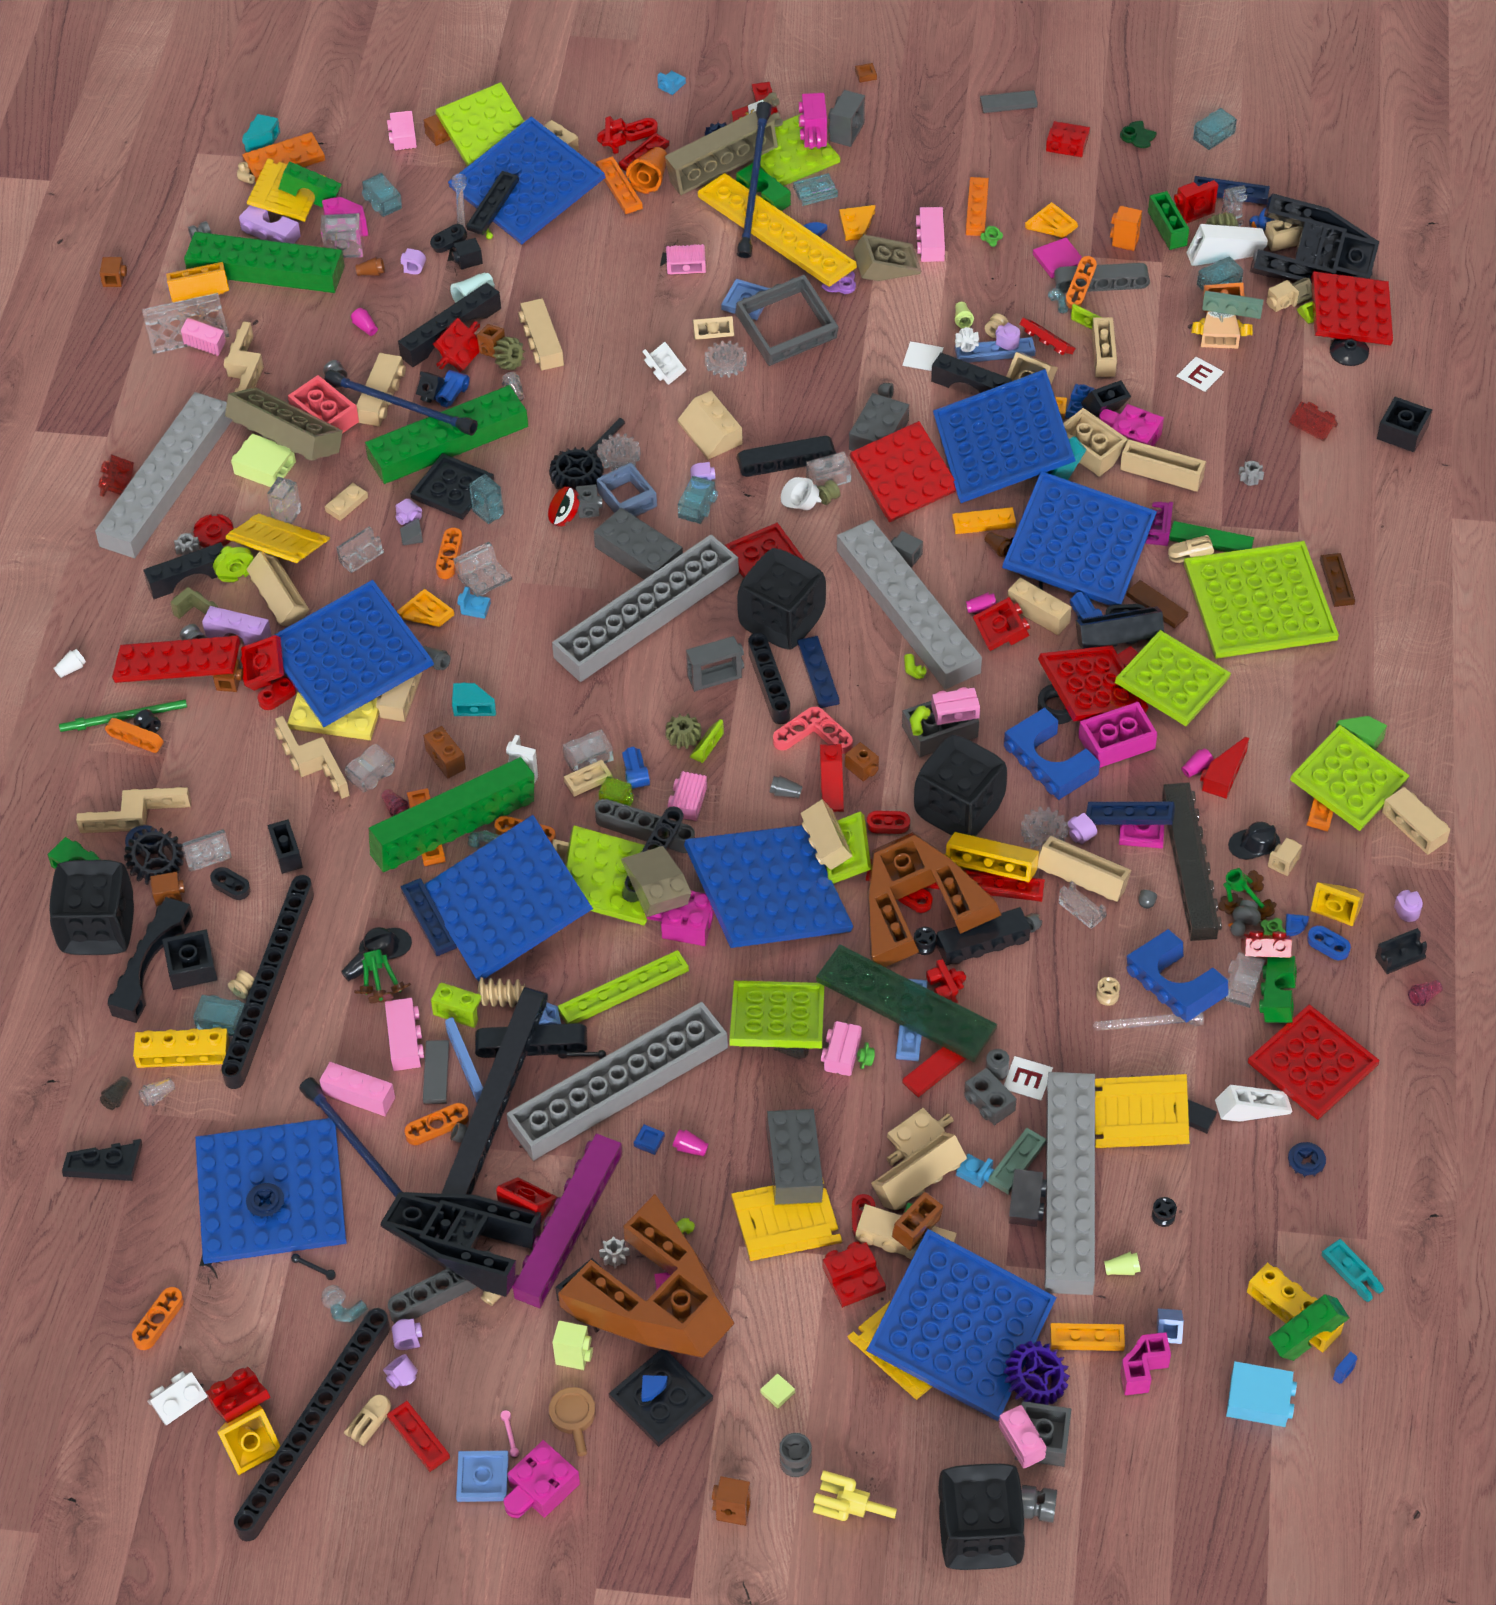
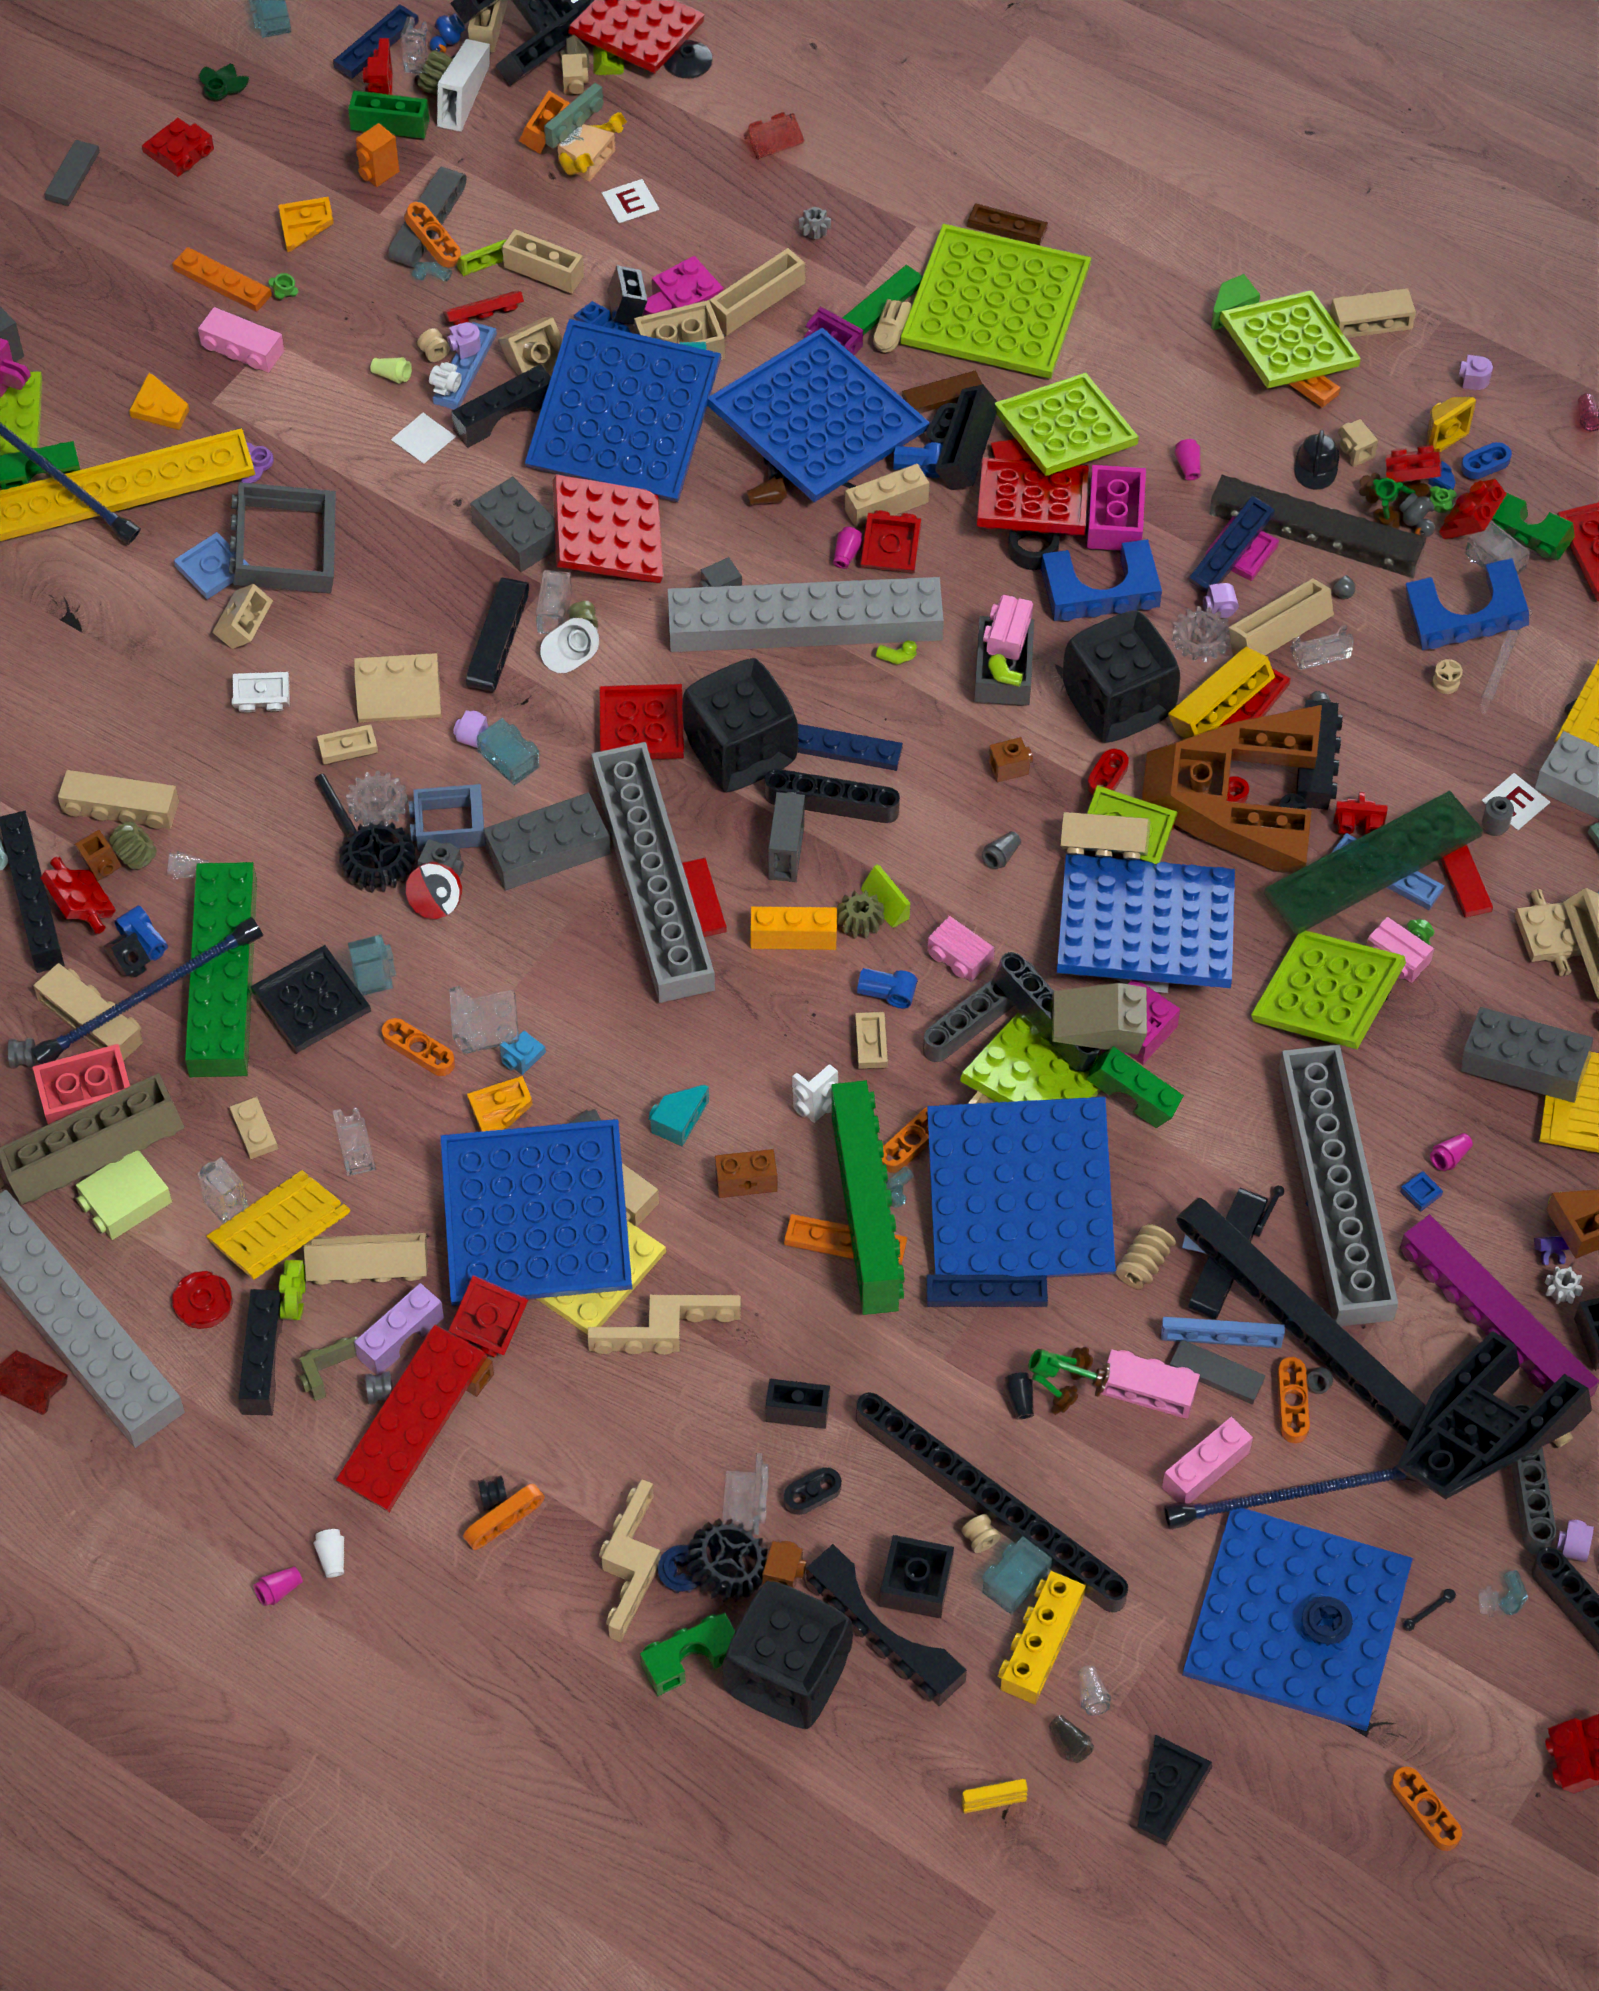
camera: 65 degrees left, 5 degrees up
green bar [59,699,187,732] -> none
white bracket [147,1371,207,1425] -> none
light grey gear [174,533,200,556] -> none
red plate [257,677,297,710] -> none
clear brick [344,744,395,792] -> none
black piece [359,927,412,960] -> none
clear pink cone [381,789,409,816] -> none
lavender plate [396,499,422,526] -> none
dark grey slope [400,518,423,545] -> none
lime bracket [431,982,481,1028] -> none
red slope [496,1177,558,1223] -> none
lime plate [558,950,689,1024] -> none
clear brick [563,729,614,772] -> none
clear neon green brick [599,776,634,806] -> none
bright pink brick [666,244,706,274] -> none
clear gear [704,341,747,378] -> none
coral beam [773,707,853,754] -> none
clear light blue plate [793,173,838,206] -> none
blue tile [803,222,827,237] -> none
red slope [820,744,844,812] -> none
dark tan slope [853,234,922,281] -> none
dark grey hinge [878,383,894,398] -> none
light orange plate [952,507,1016,534] -> none
dark grey brick [964,1067,1017,1125] -> none
dark pink tile [1033,237,1082,278] -> none
clear light blue brick [1197,256,1244,291] -> none
red slope [1200,737,1249,799] -> none
black hinge [1375,928,1427,974] -> none
black brick [1377,396,1432,452] -> none
none -> dark pink cone [253,1566,303,1606]
none -> tan plate [317,724,378,764]
none -> red tile [682,858,727,937]
none -> light orange brick [750,906,837,950]
none -> yellow tile [961,1779,1028,1814]
none -> green arch [1086,1046,1184,1128]
none -> red plate [1385,445,1442,482]

